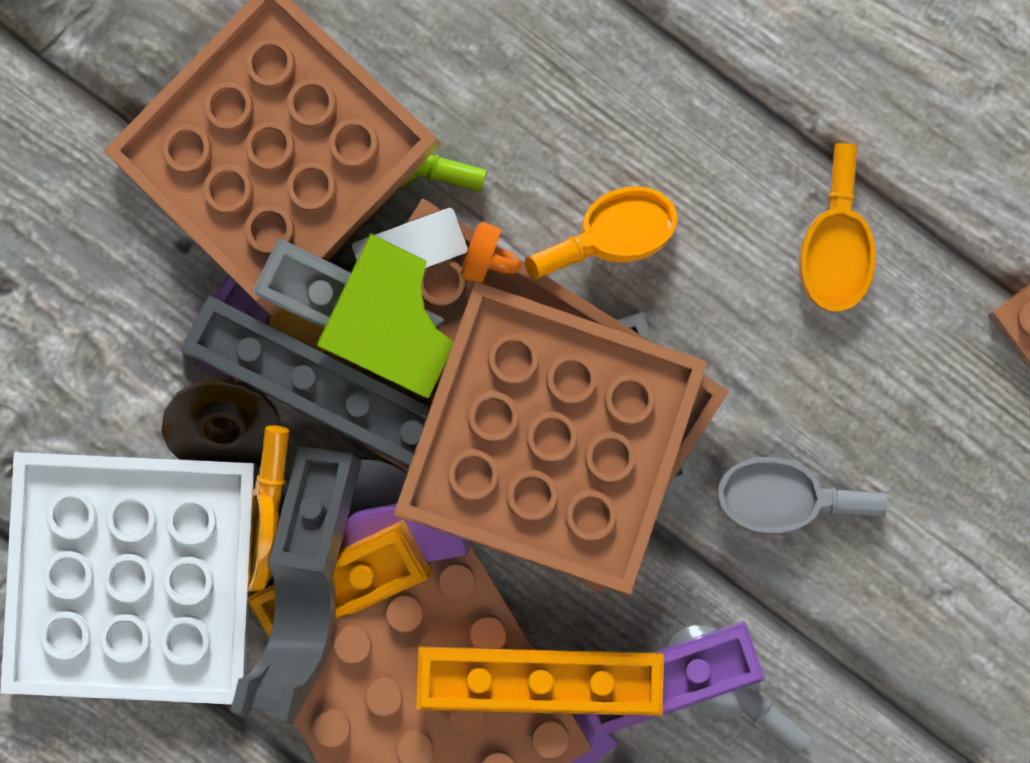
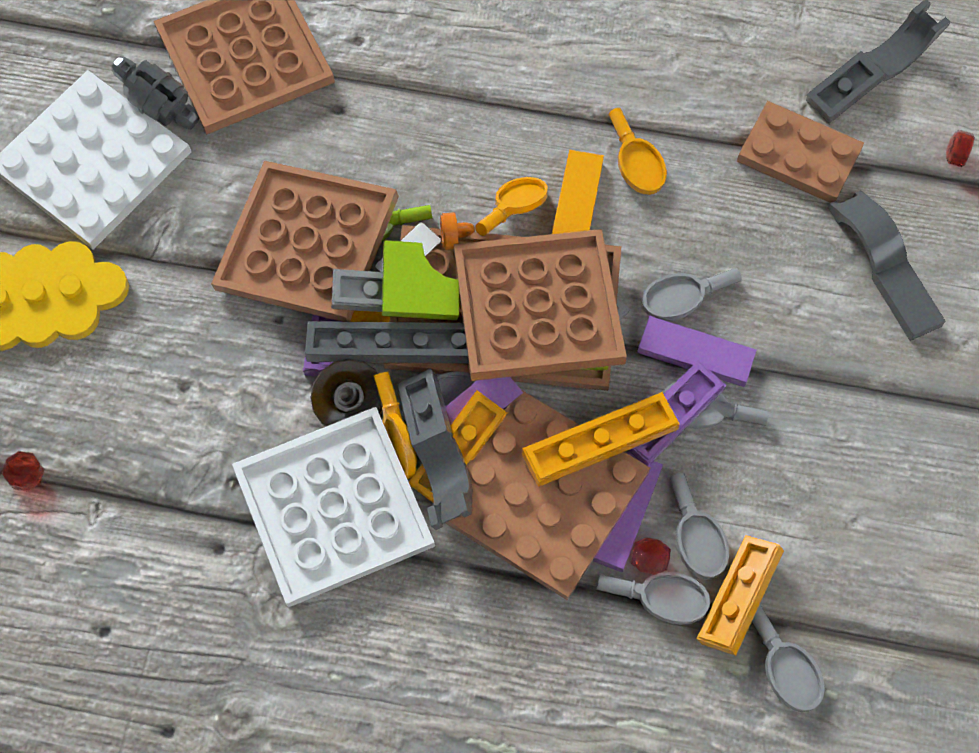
camera: 25 degrees left, 20 degrees down
none -> light orange tile [552,150,604,234]
none -> medium lavender tile [637,316,757,387]

